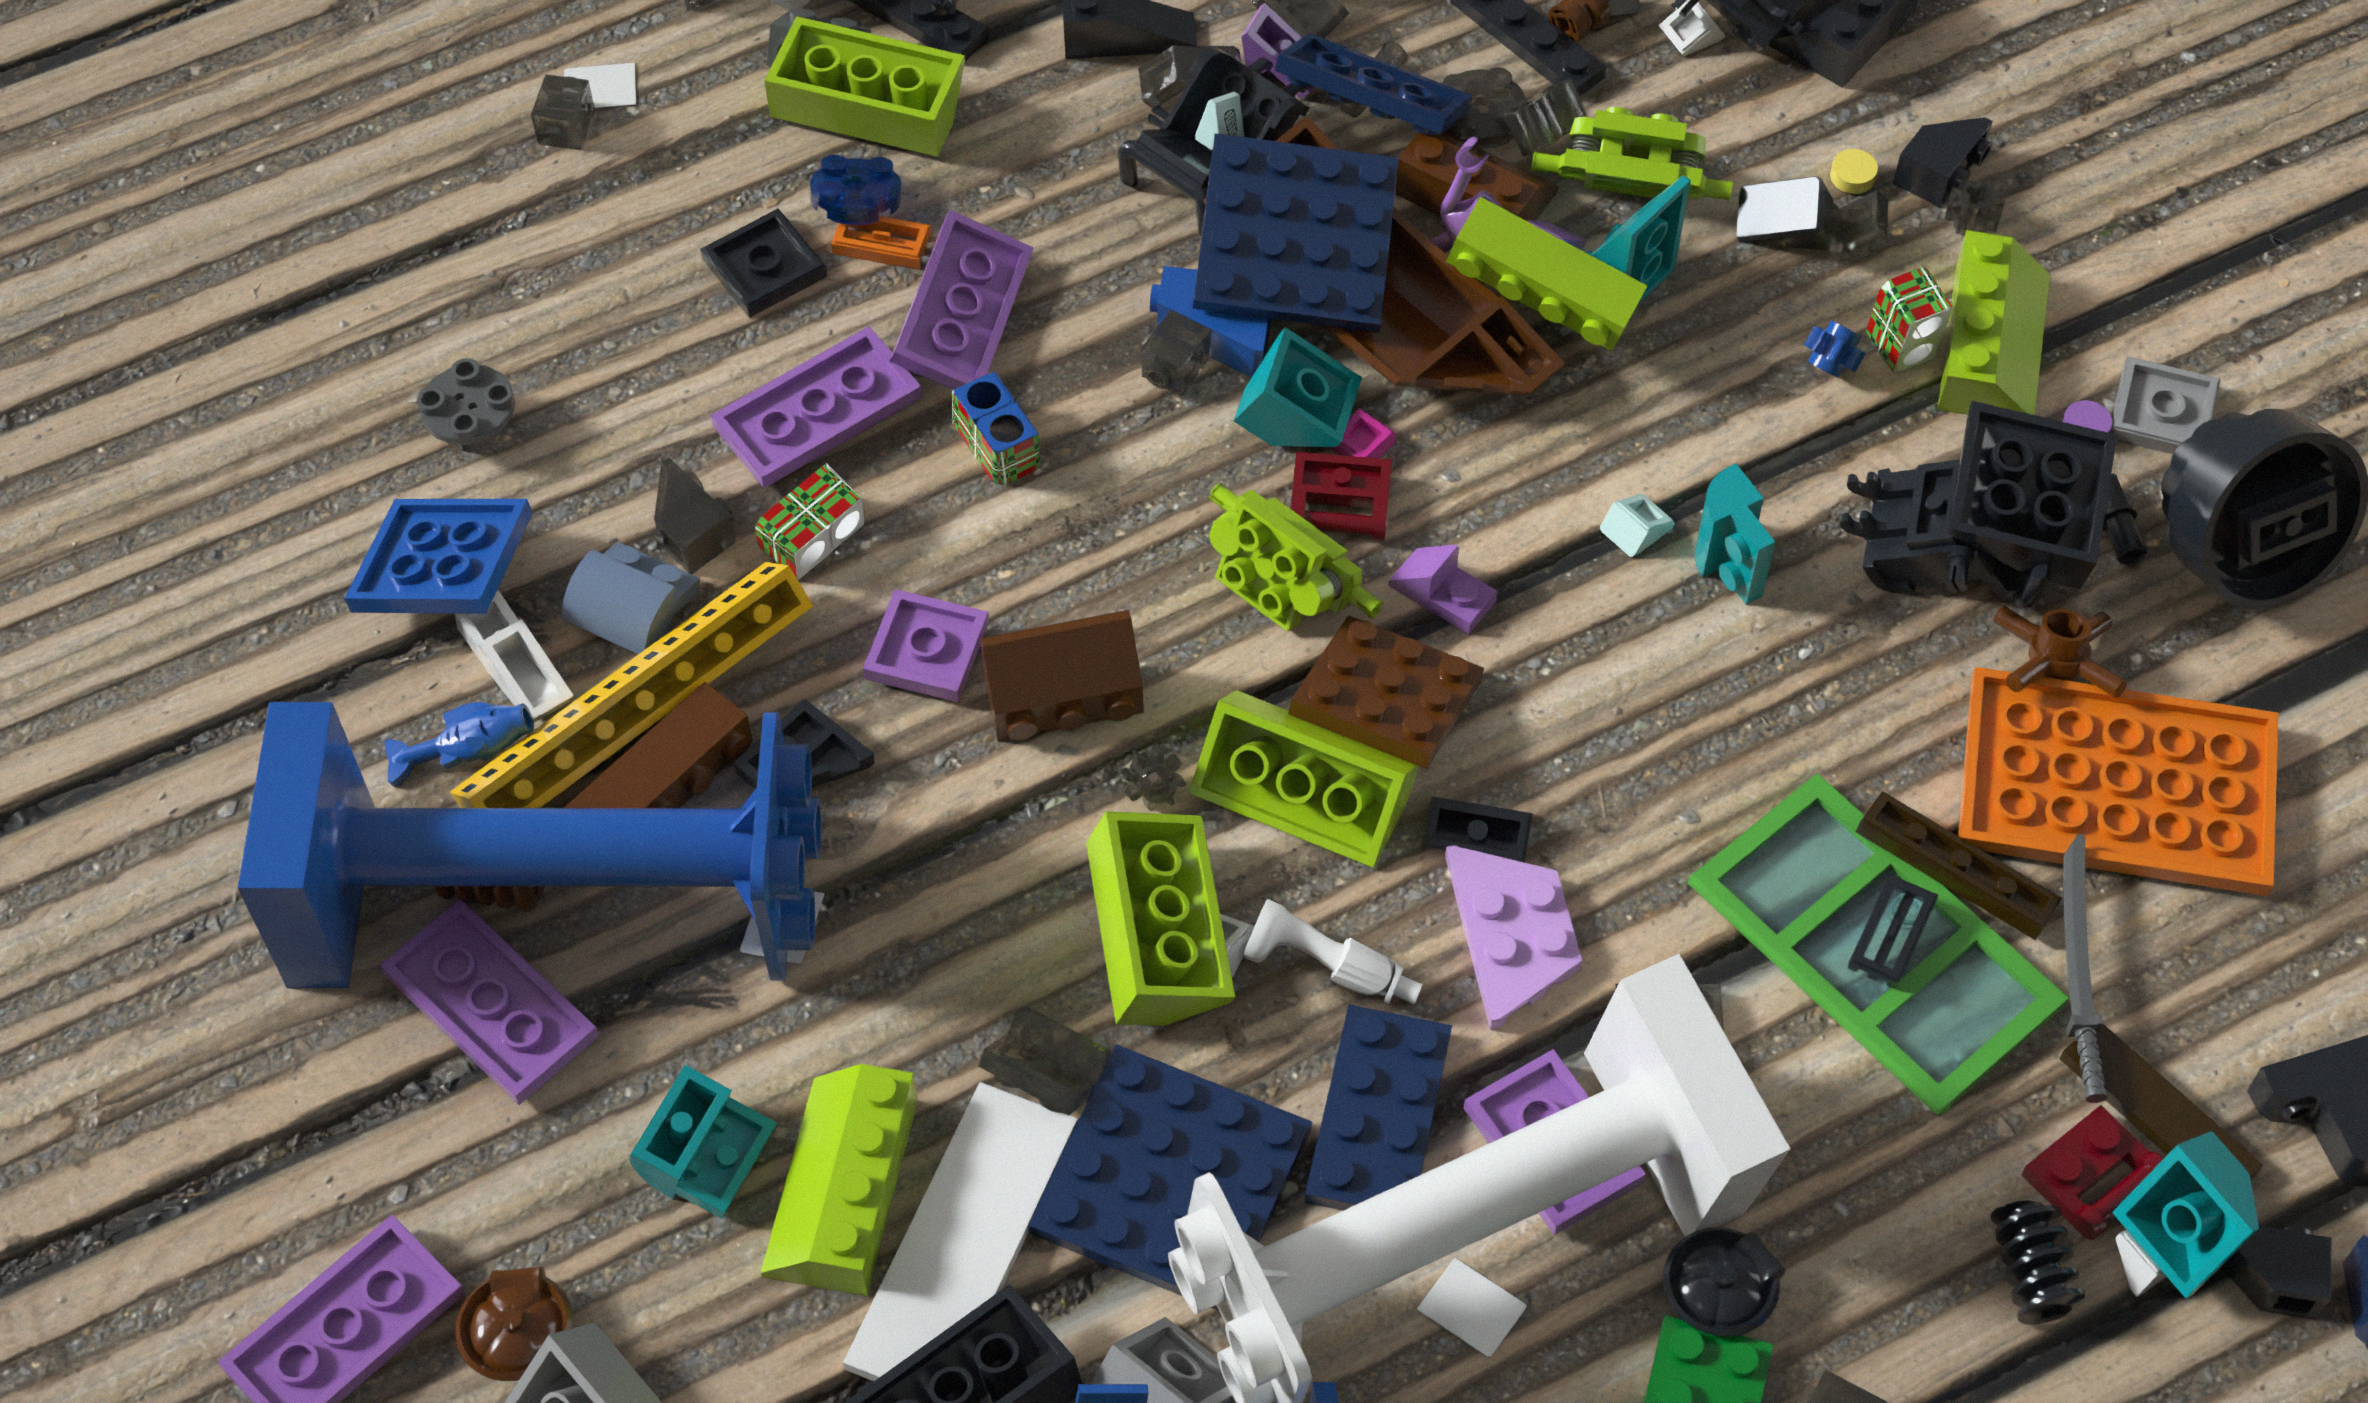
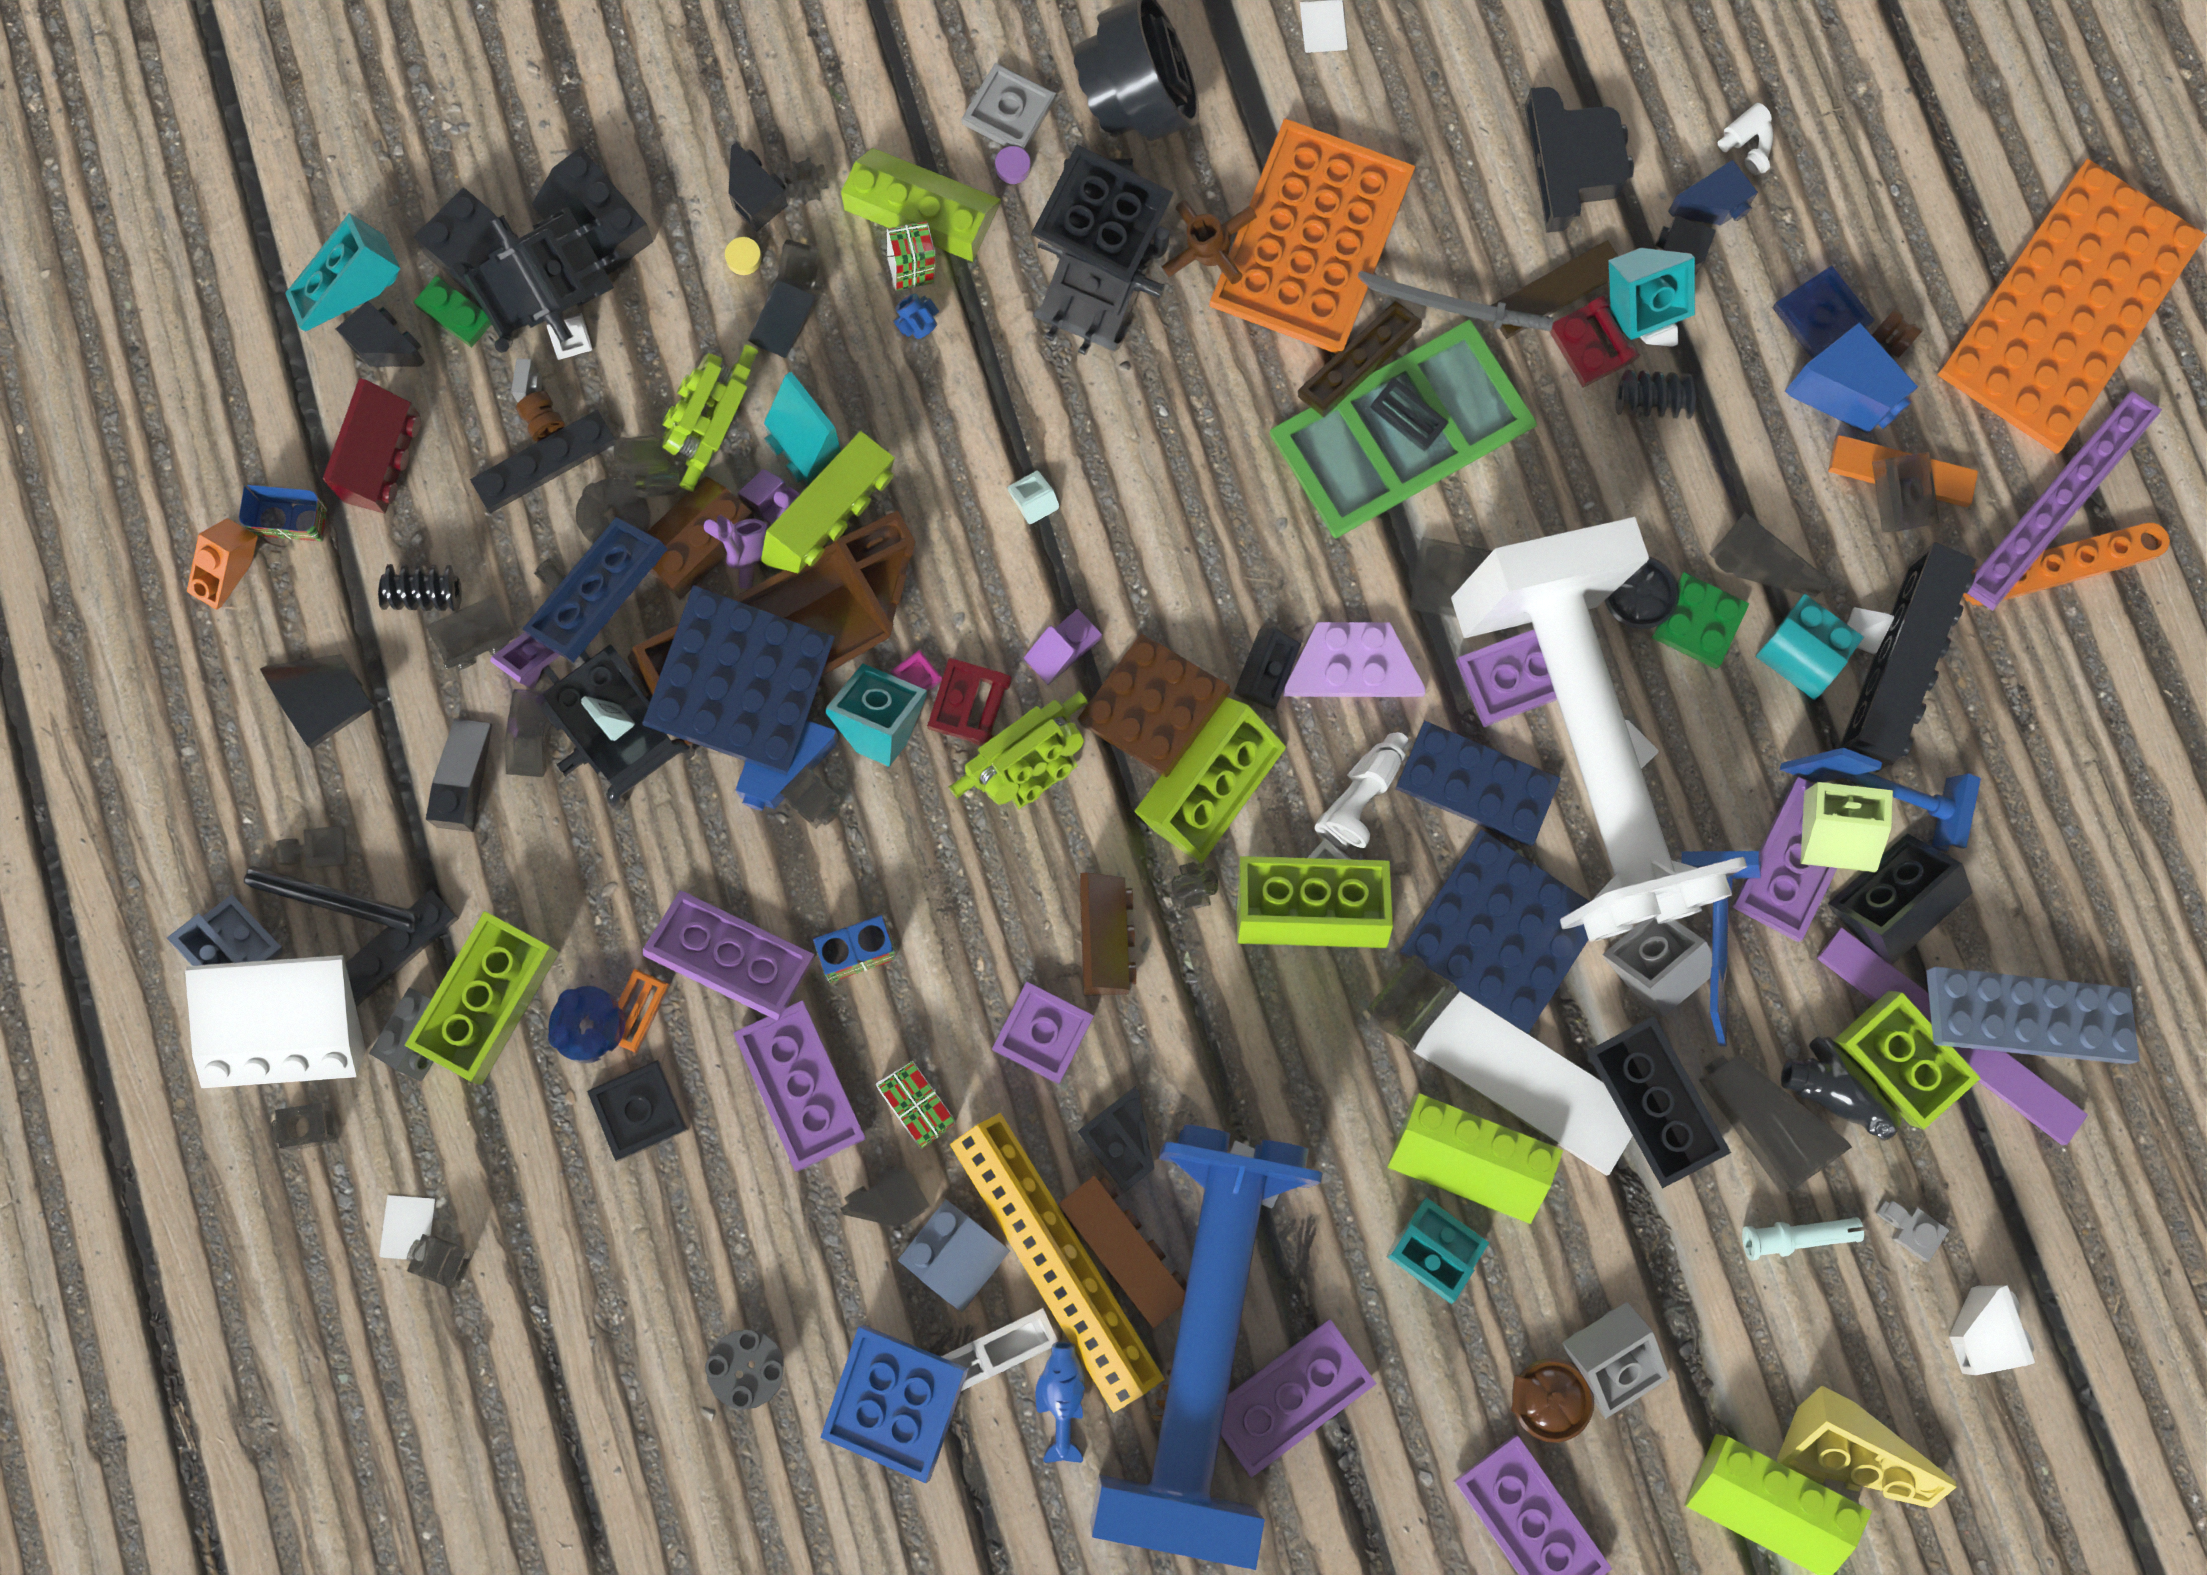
camera: 85 degrees left, 20 degrees up
teal brick [1694,463,1775,605] -> none

